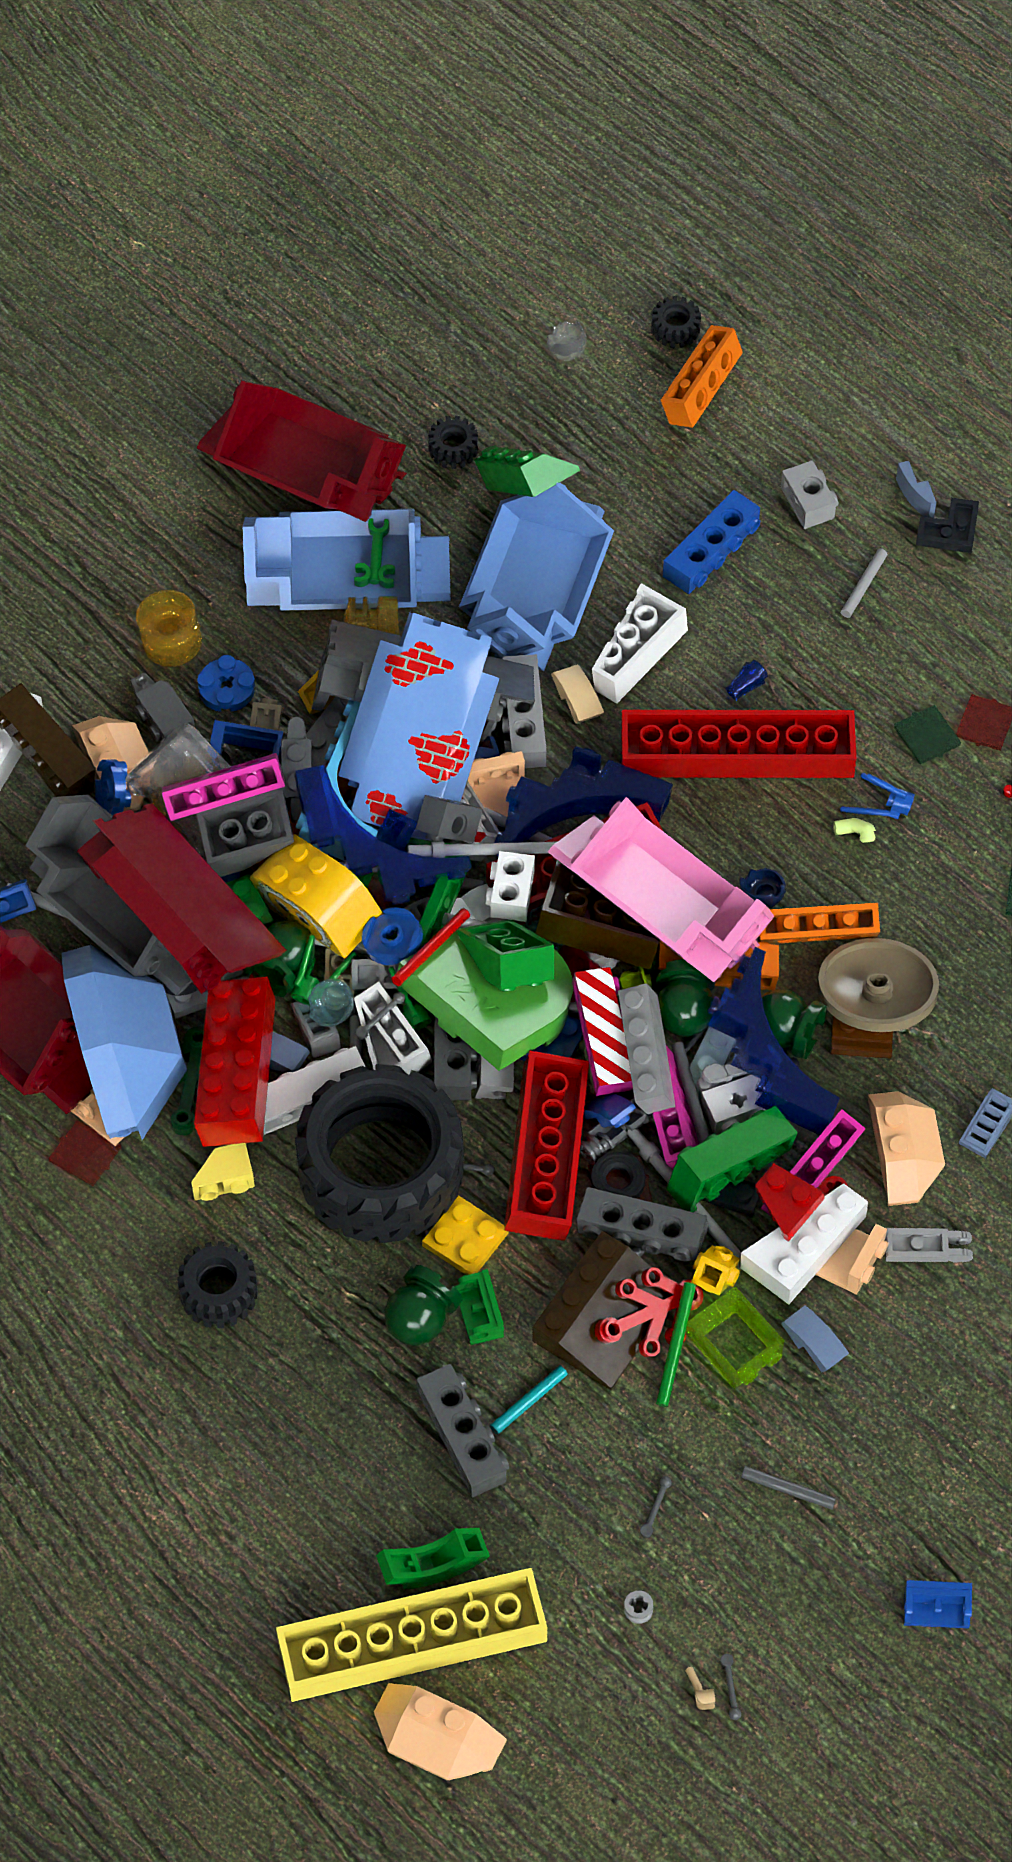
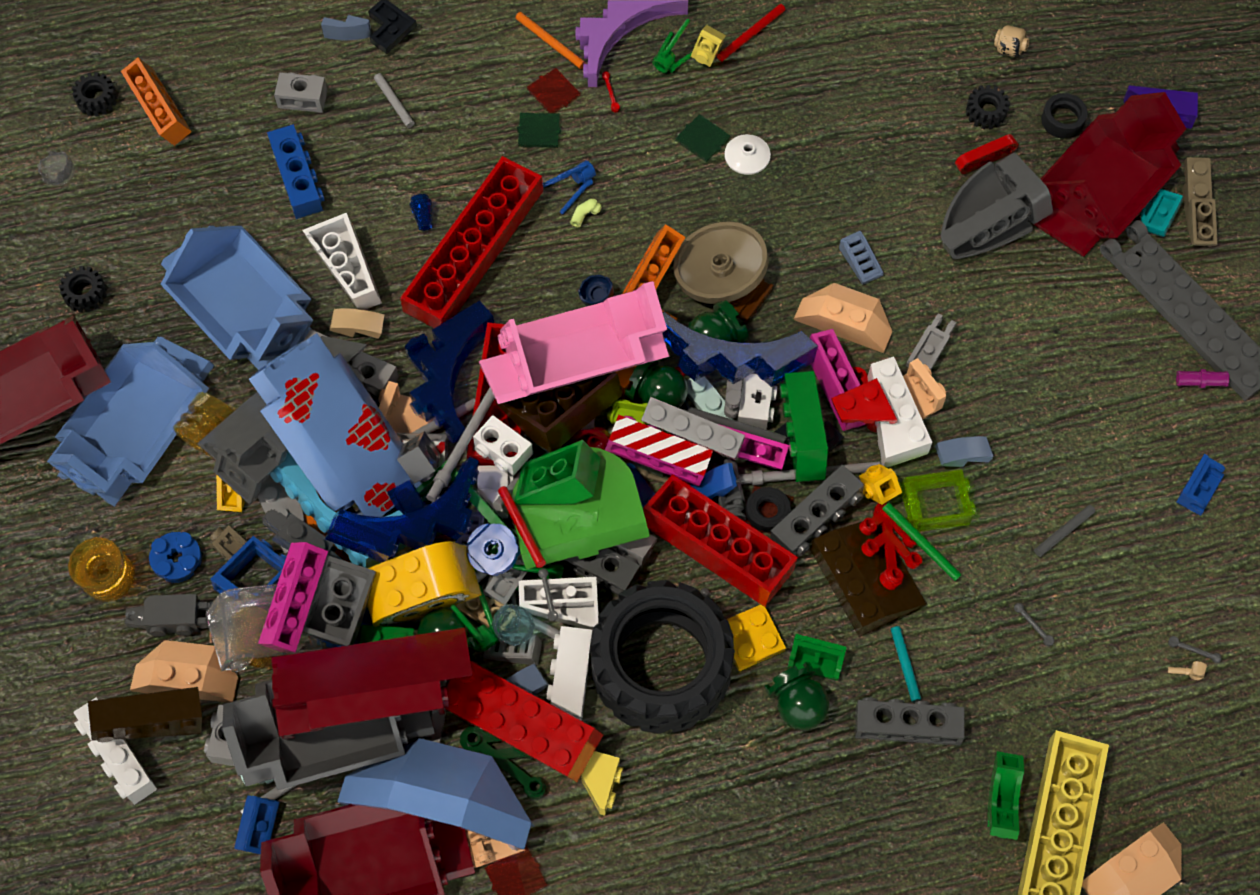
camera: 60 degrees left, 5 degrees up
blue plate [95,759,131,815] -> none
black tyre [177,1241,258,1328] -> none
green bar [354,518,395,588] -> none
green slope [474,445,580,497] -> none
light grey bush [624,1591,653,1624] -> none

